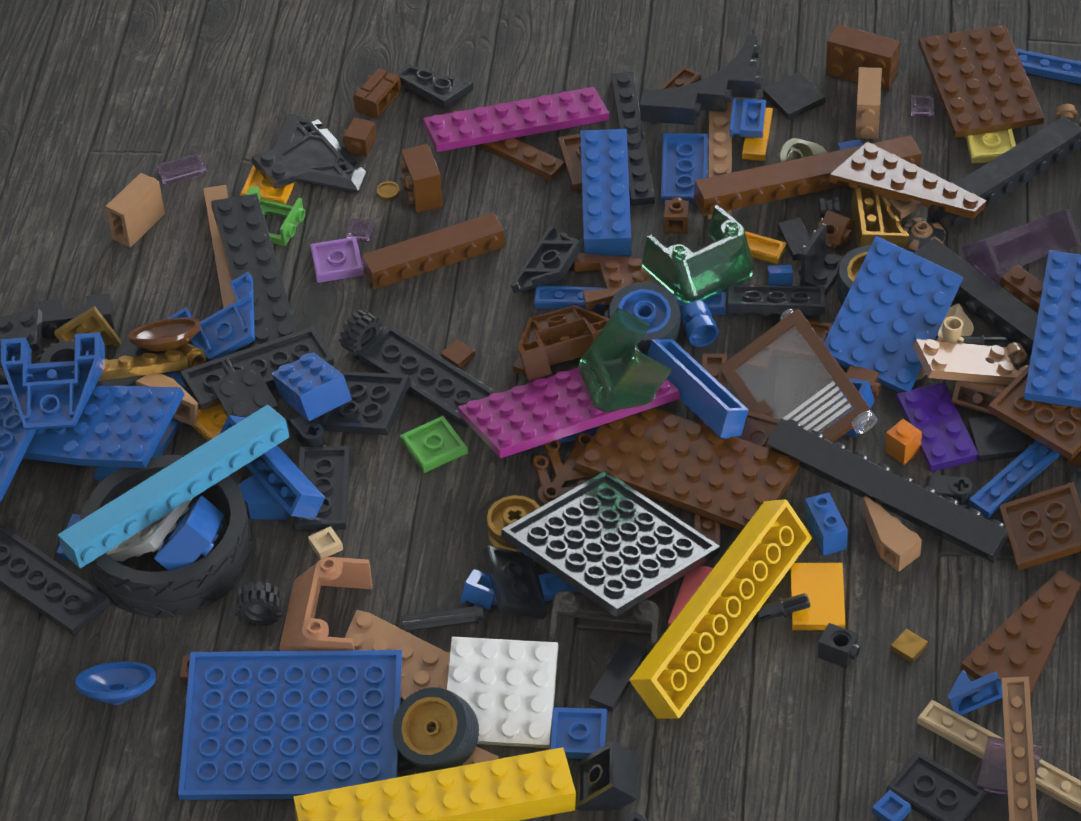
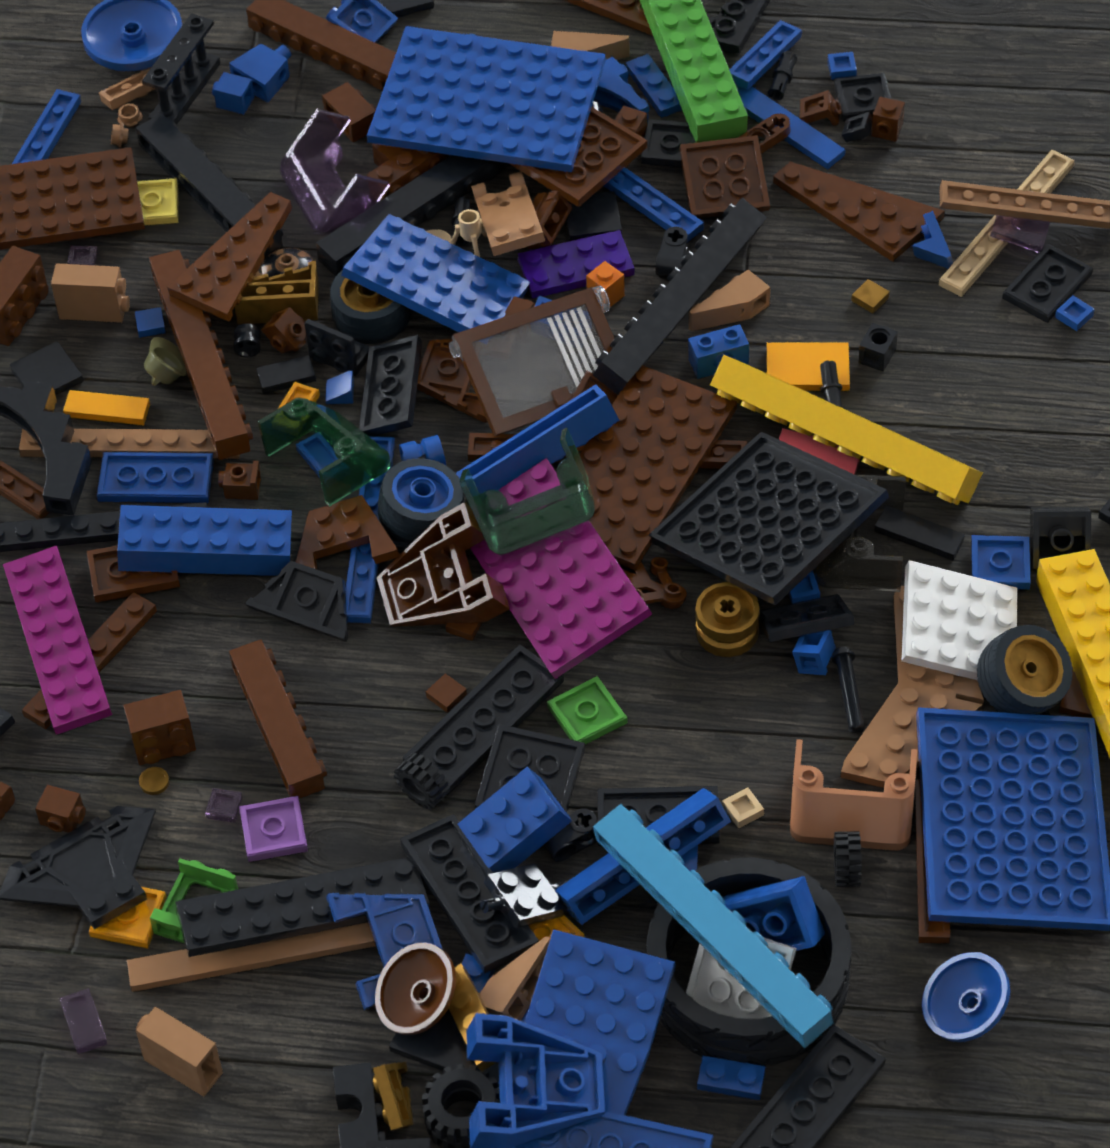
camera: 90 degrees left, 5 degrees up
blue plate [730,98,766,138] -> none

